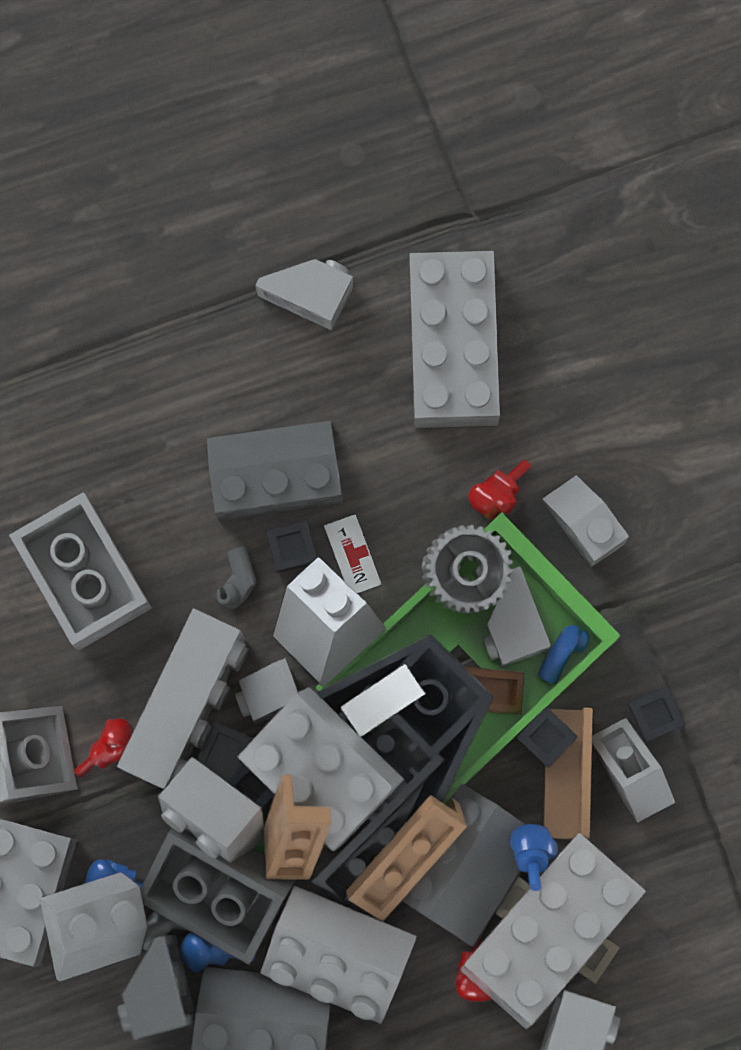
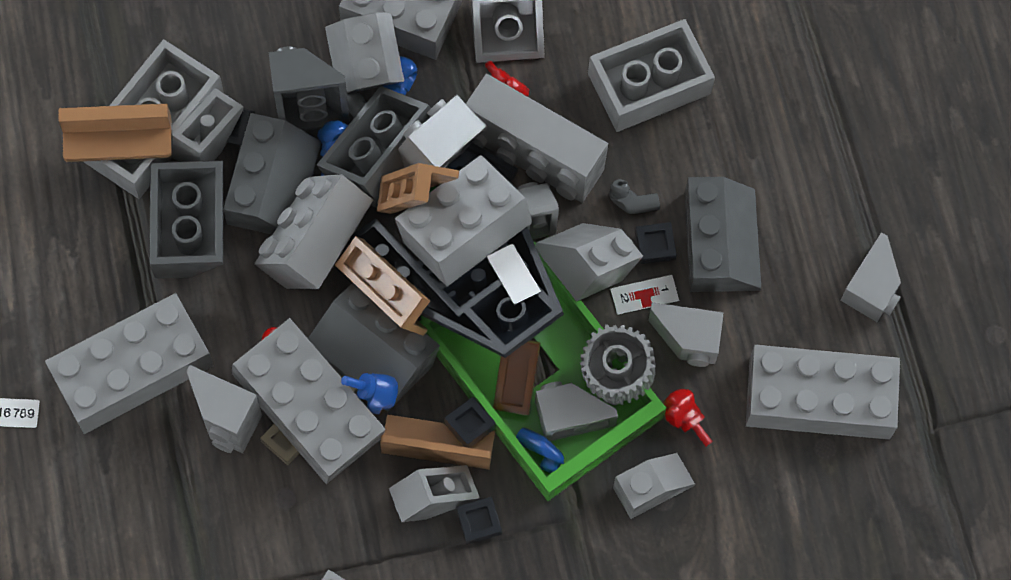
camera: 90 degrees right, 10 degrees down
none -> light grey slope [648,302,723,367]

